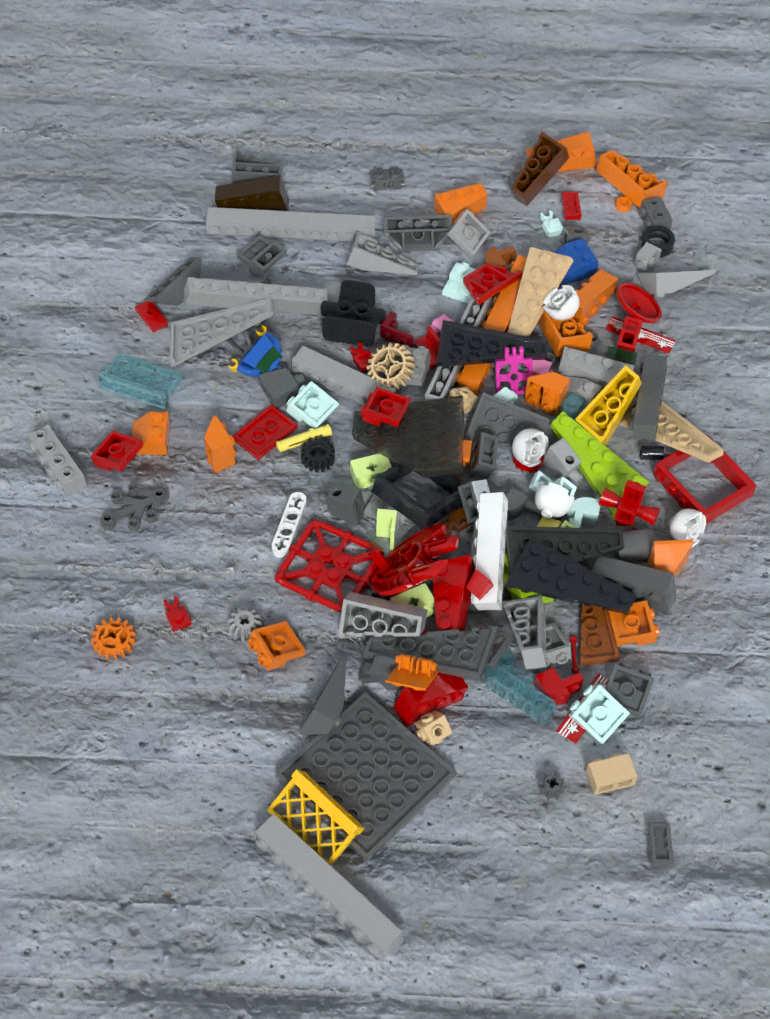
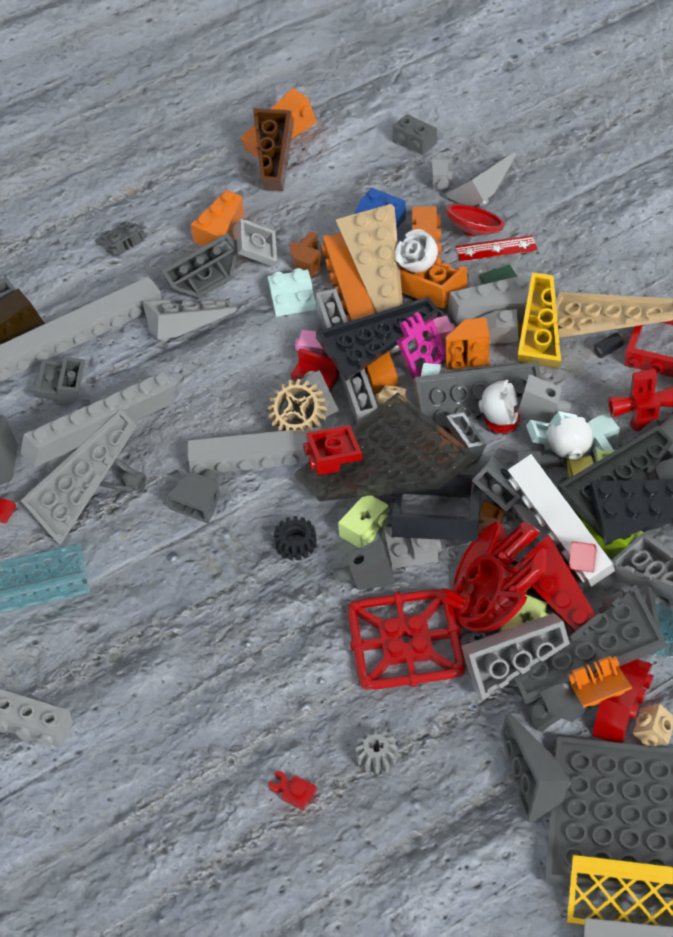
camera: 30 degrees left, 5 degrees down
red plate [90,430,144,472] -> none
orange gear [91,617,136,660] -> none
dark grey plant [100,483,169,532] -> none
orange slope [131,411,171,455] -> none
orange slope [204,416,236,473] -> none
blue torso [228,326,283,378] -> none
red tile [232,404,298,460] -> none
orange plate [248,621,306,671] -> none
white beam [272,492,307,558] -> none
light yellow pin [276,424,332,453] -> none
light aqua plate [286,381,339,429] -> none
black piece [321,280,386,347] -> none
red plate [350,342,373,373] -> none
yellowish green panel [376,509,397,550] -> none
dark red bracket [380,311,414,348] -> none
red wing [463,263,523,305] -> none
light aqua plate [540,210,564,238] -> none
lime wing [550,411,650,521] -> none
clear light blue brick [558,392,585,421] -> none
red plate [561,192,582,220] -> none
dark grey brick [561,226,589,245] -> none
orange wedge [596,150,668,208] -> none
orange tile [615,196,632,212] -> none
red brick [617,316,643,353] -> none
dark grey brick [630,355,667,440] -> none
black tyre [641,226,675,257] -> none

